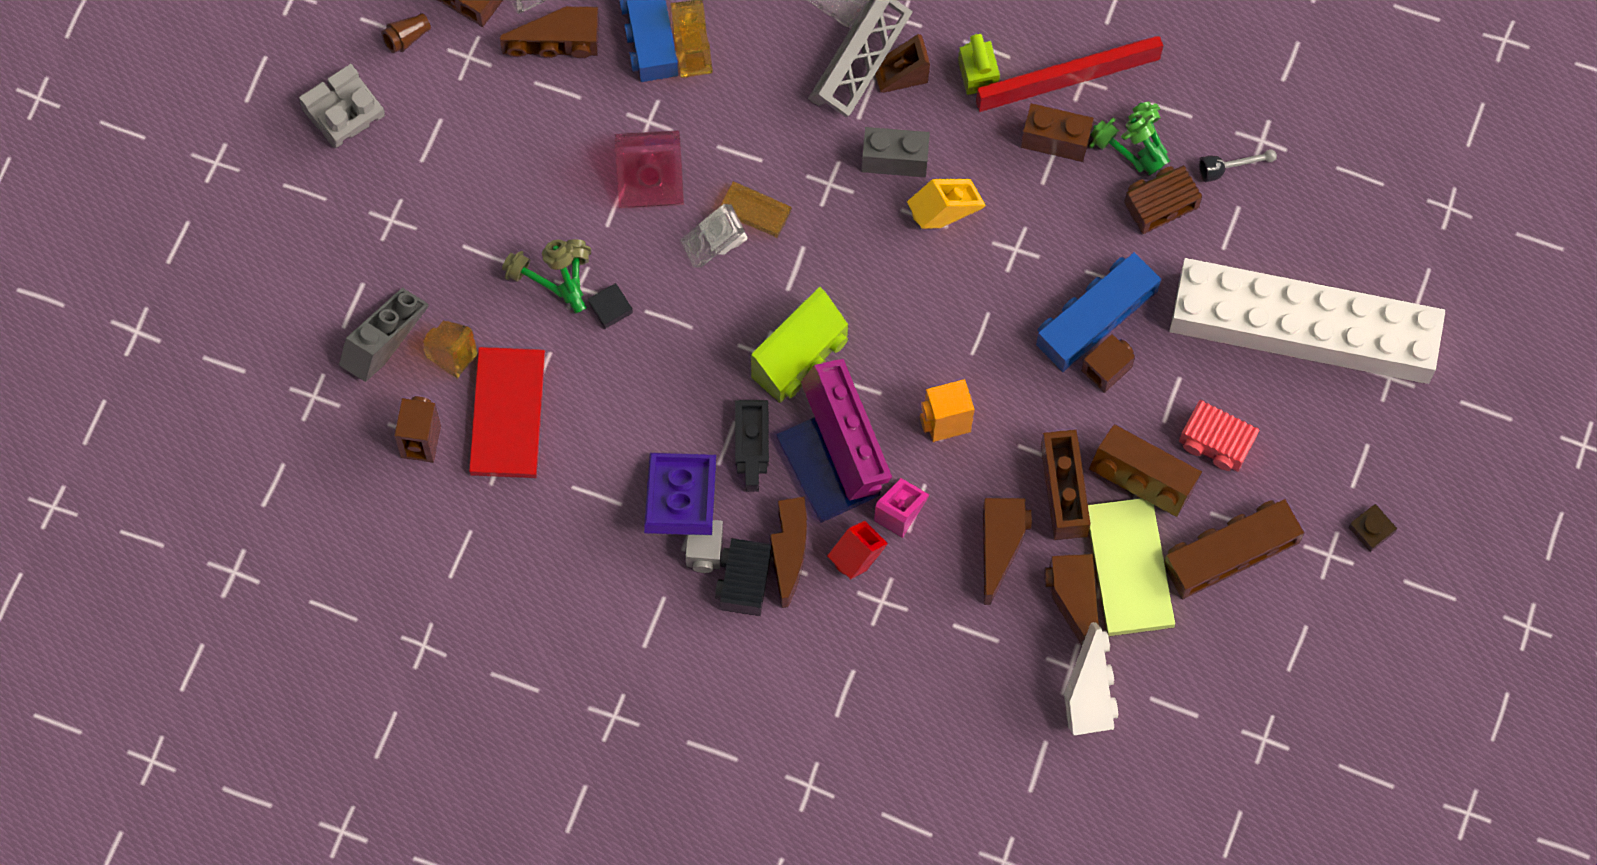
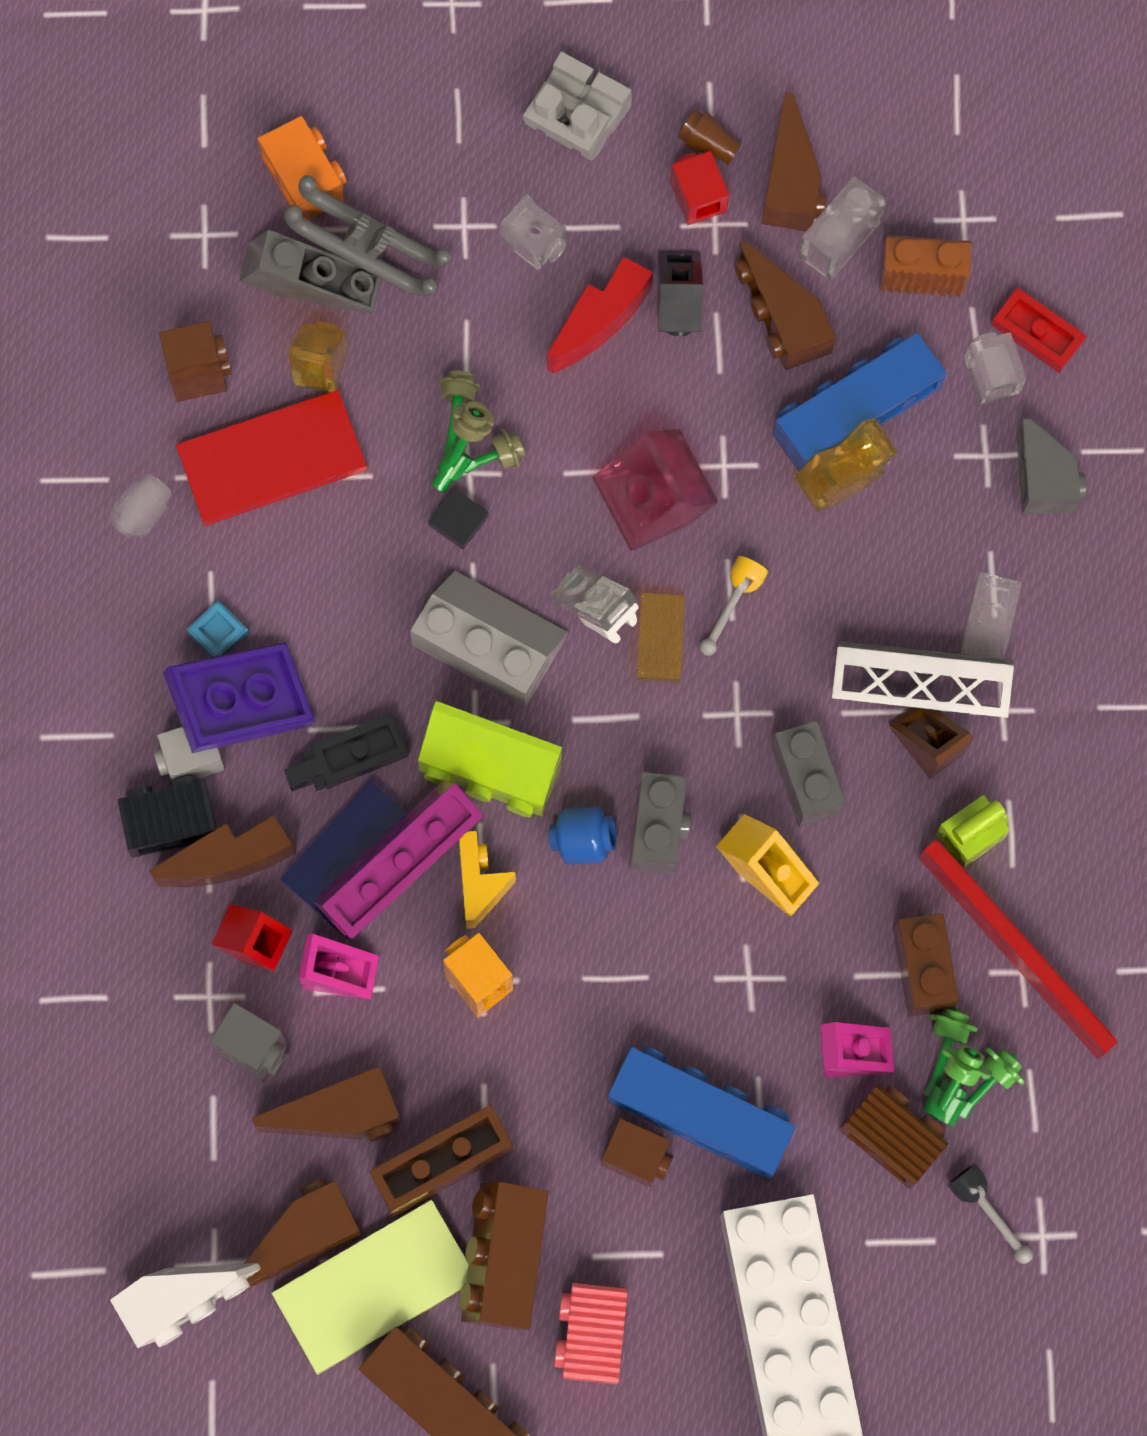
camera: 65 degrees right, 5 degrees up
none -> clear brick [110,473,173,539]
none -> dark azure tile [186,600,249,657]
none -> dark grey brick [210,1003,289,1083]
none -> orange brick [257,116,347,220]
none -> dark grey piece [284,175,452,296]
none -> light grey slope [410,571,568,707]
none -> yellow slope [459,831,516,929]
none -> clear brick [500,194,567,271]
none -> red slope [547,257,654,373]
none -> blue head [549,806,617,865]
none -> dark grey brick [630,772,691,875]
none -> black slope [657,251,703,336]
none -> red brick [670,151,729,225]
none -> hinge [700,556,768,656]
none -> dark pink slope [820,1022,895,1078]

